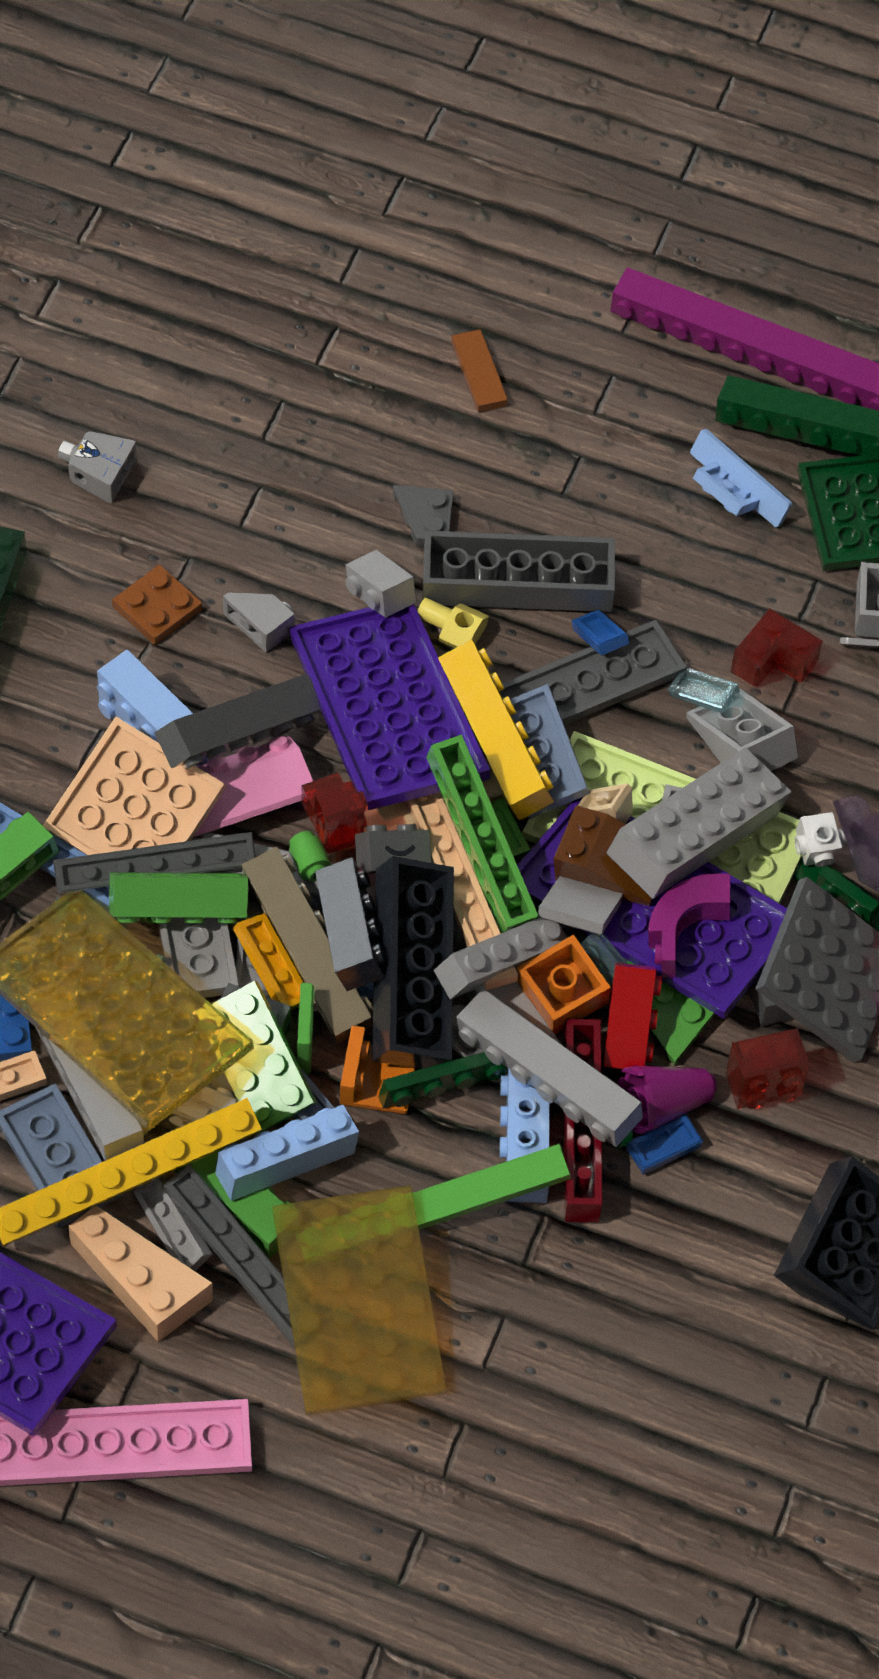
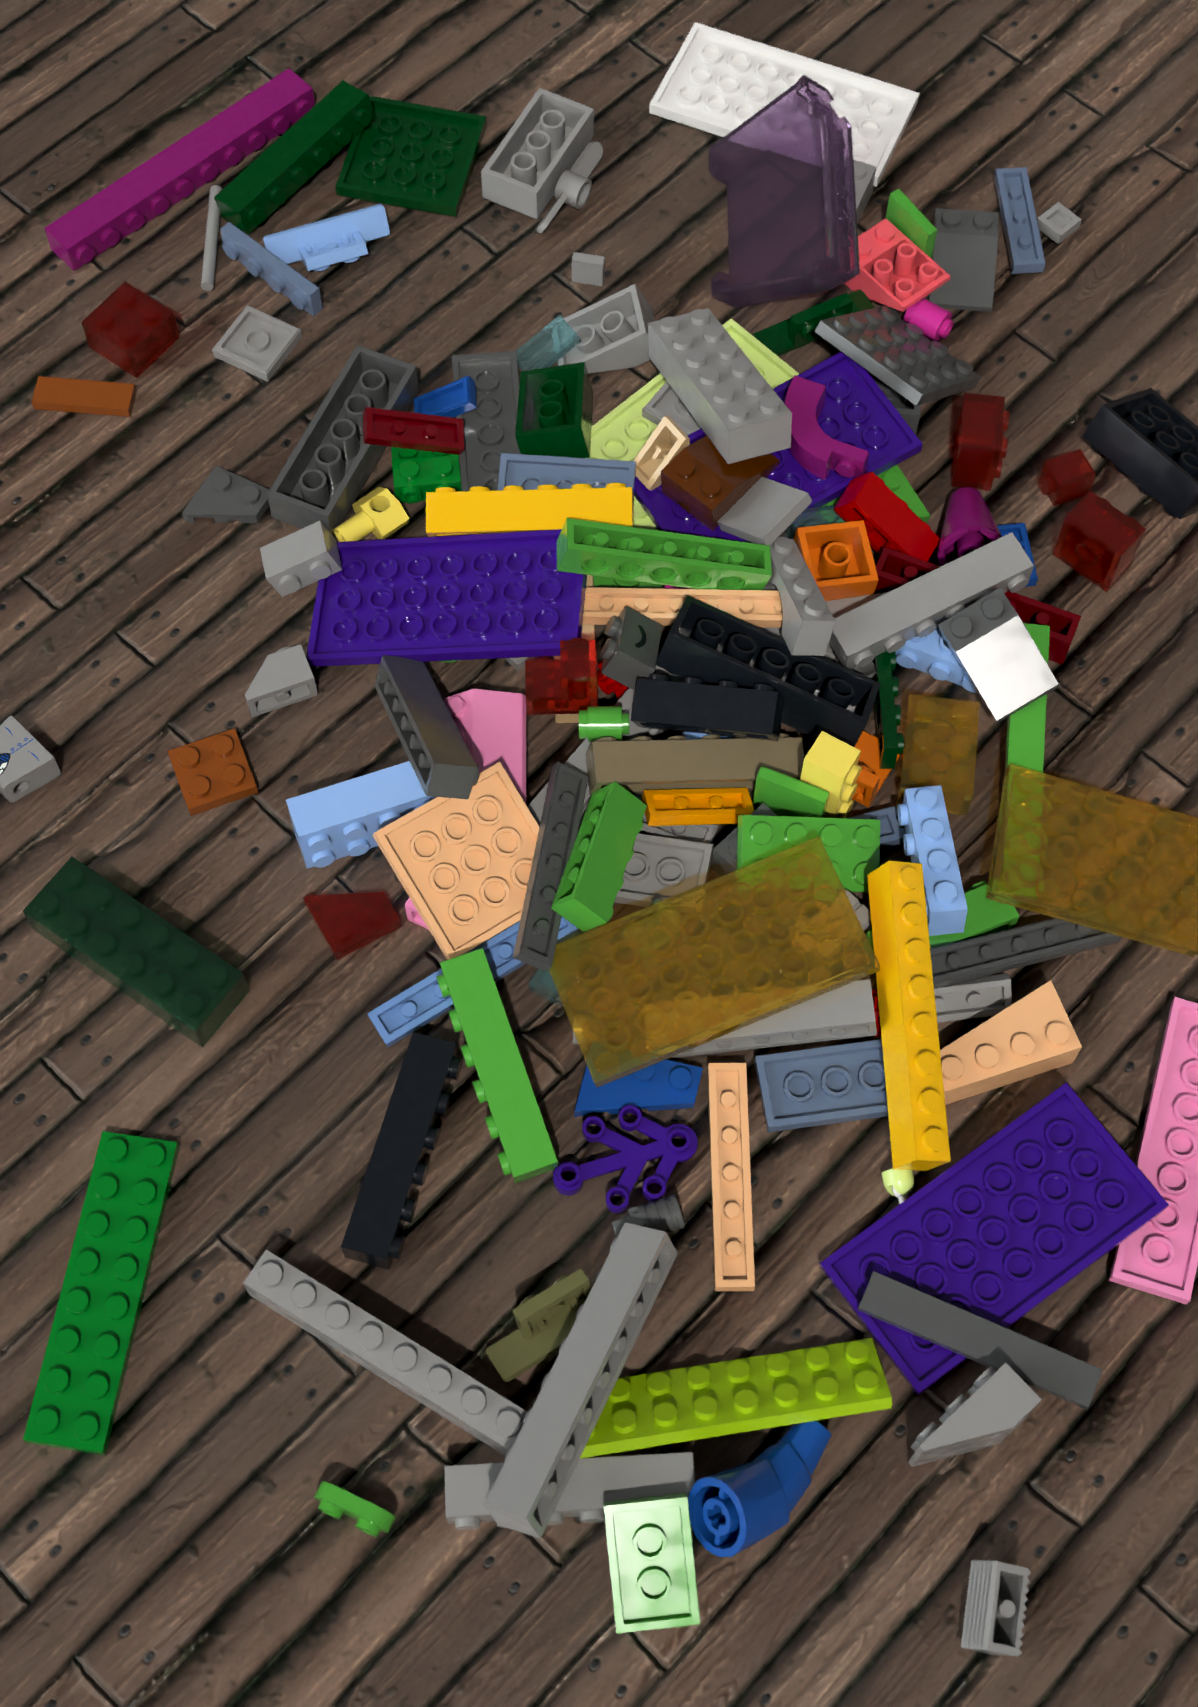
camera: 65 degrees left, 5 degrees up
clear red brick [730,609,823,688] -> none
white brick [794,812,845,867] -> none
none -> clear red brick [81,282,180,378]
none -> light grey bar [201,185,222,291]
none -> light grey tile [212,305,302,382]
none -> sand blue plate [220,222,323,317]
none -> clear red wing [303,892,402,960]
none -> dark red plate [363,407,464,455]
none -> green plate [391,447,462,504]
none -> dark green brick [515,362,593,458]
none -> light grey tile [572,252,605,287]
none -> light yellow brick [800,731,862,818]
none -> clear yellow brick [896,694,980,816]
none -> slope [938,588,1060,723]
none -> clear red brick [1039,449,1096,506]
none -> clear red brick [1052,491,1146,592]

